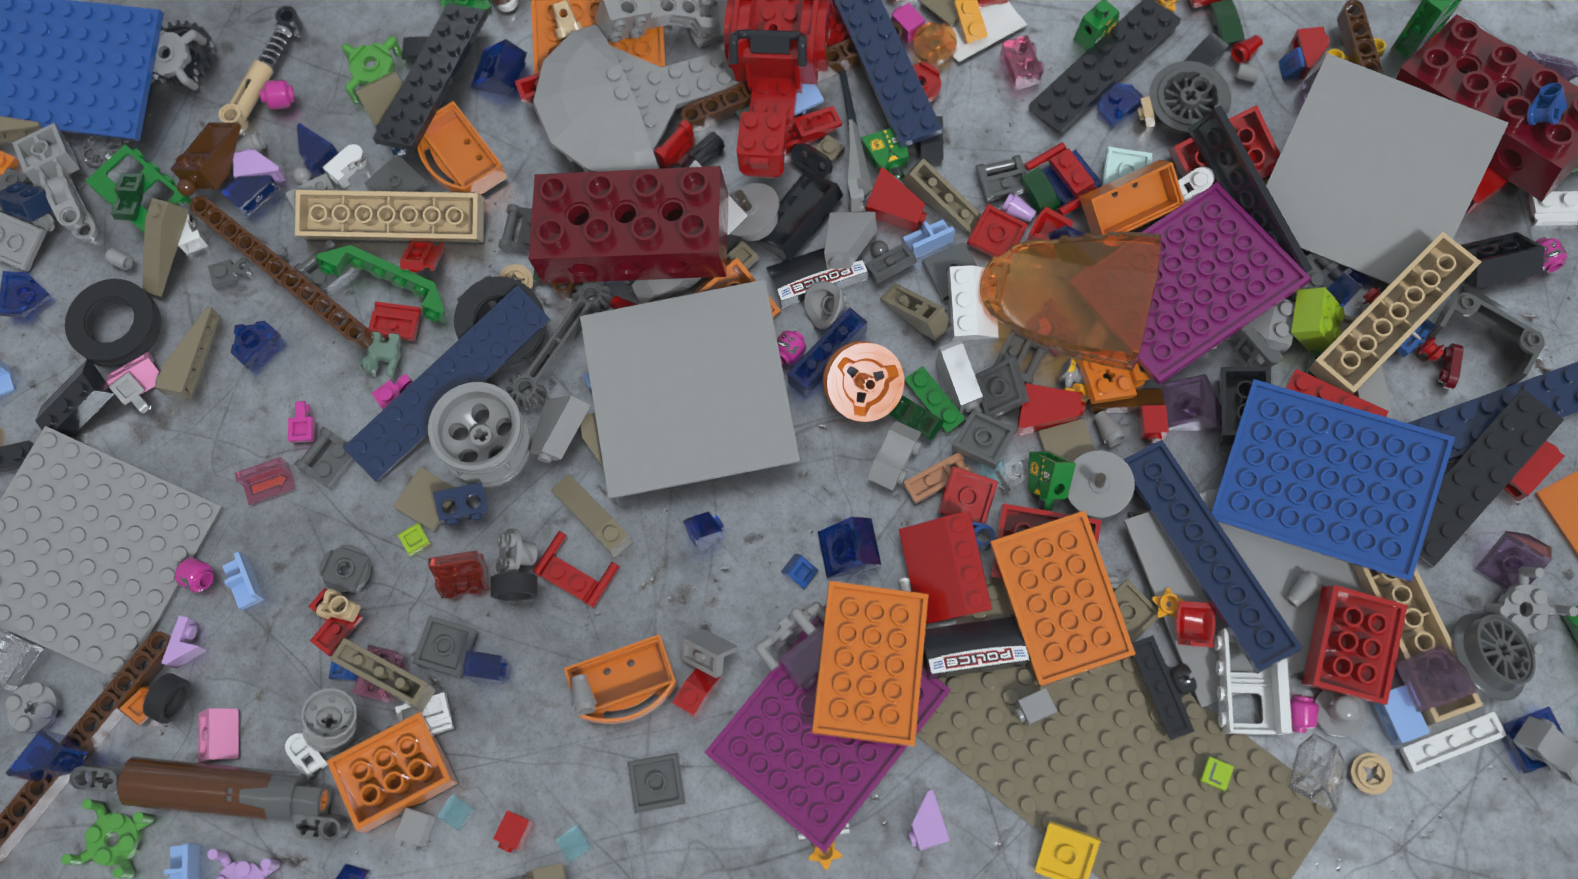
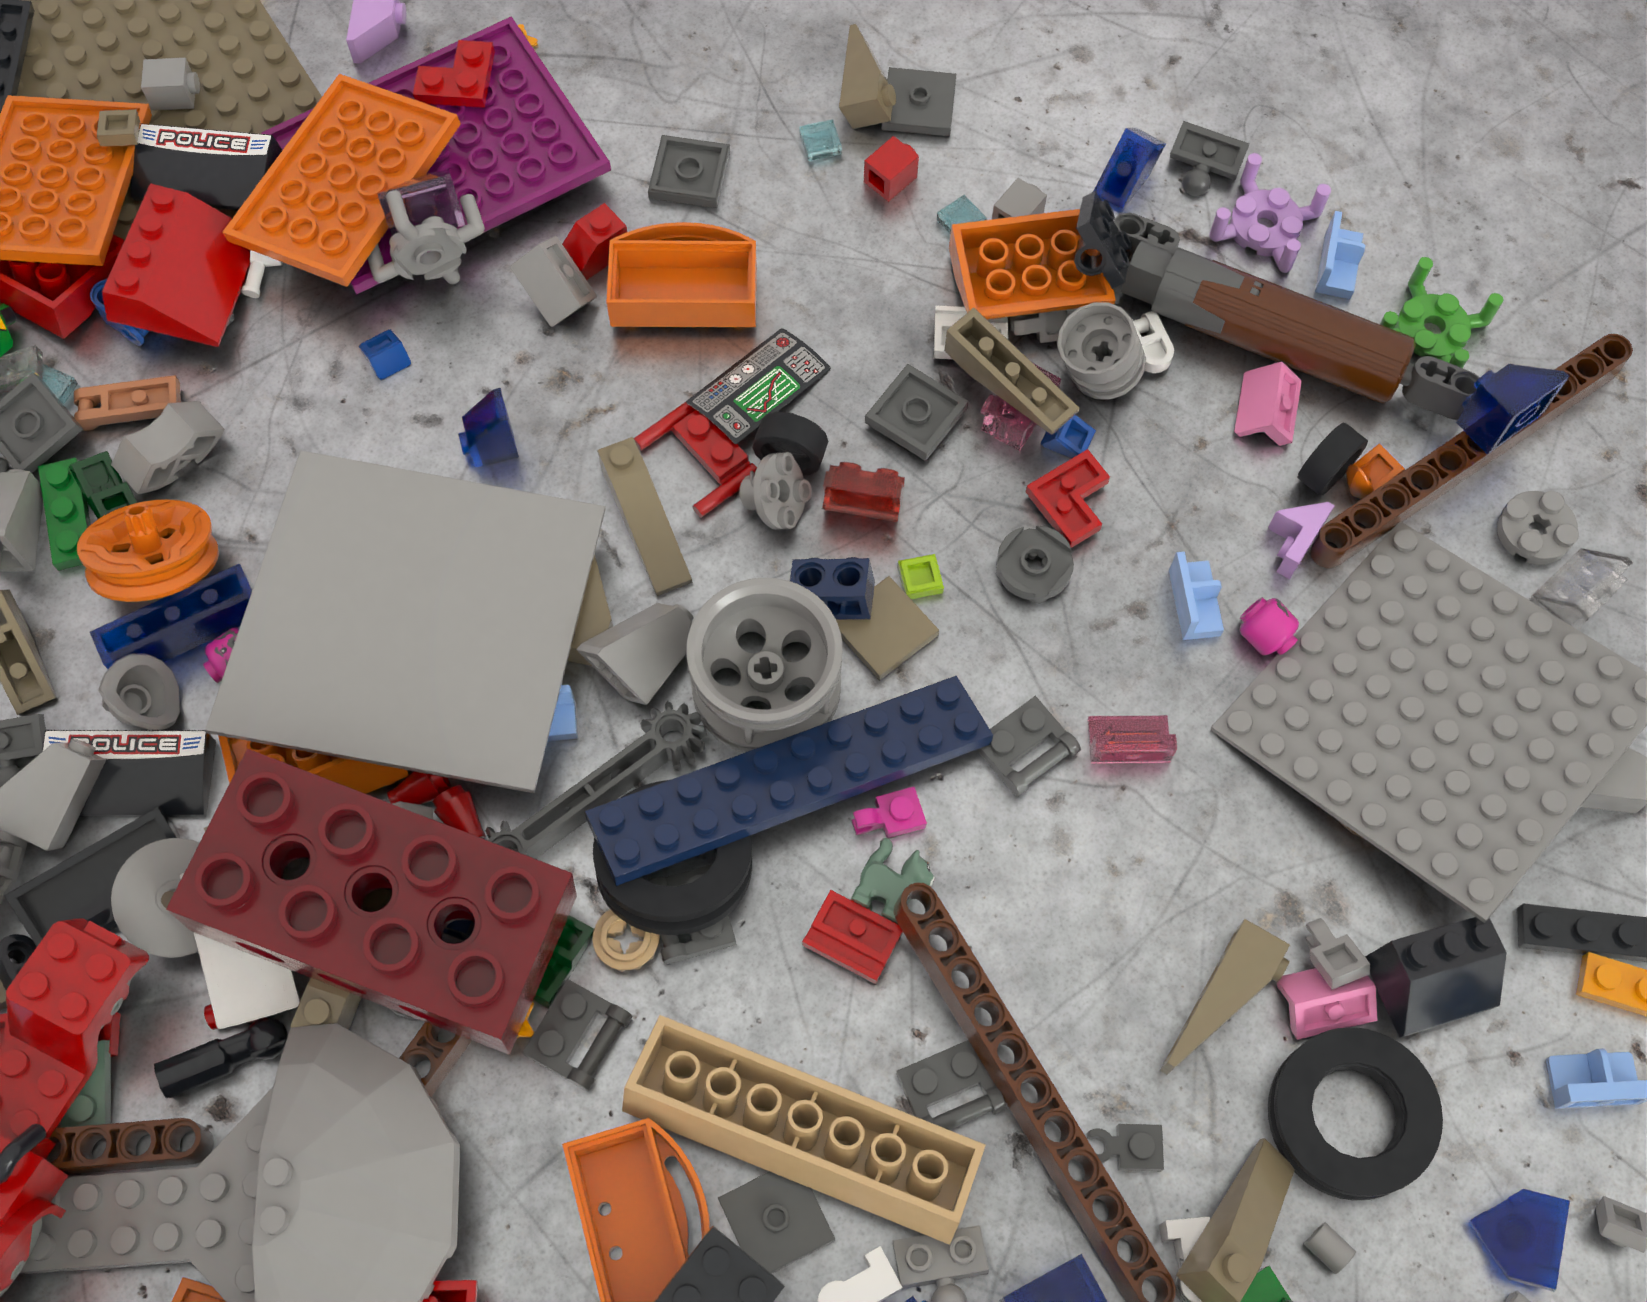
camera: 165 degrees left, 5 degrees down
clear blue plate [231,320,282,369] -> none
dark pink plate [288,401,315,443] -> none
green slope [316,245,446,324] -> none
tan plate [316,588,361,622] -> none
red plate [400,241,444,272] -> none
clear blue slope [464,650,509,684] -> none
light grey cone [571,675,597,715] -> none
red plate [653,119,695,169] -> none
clear blue slope [818,517,882,578] -> none
red plate [937,466,999,524] -> none
none -> dark tan plate [97,109,140,146]
none -> red plate [413,40,495,108]
none -> sticker [686,328,831,444]
none -> black plate [1074,191,1132,289]

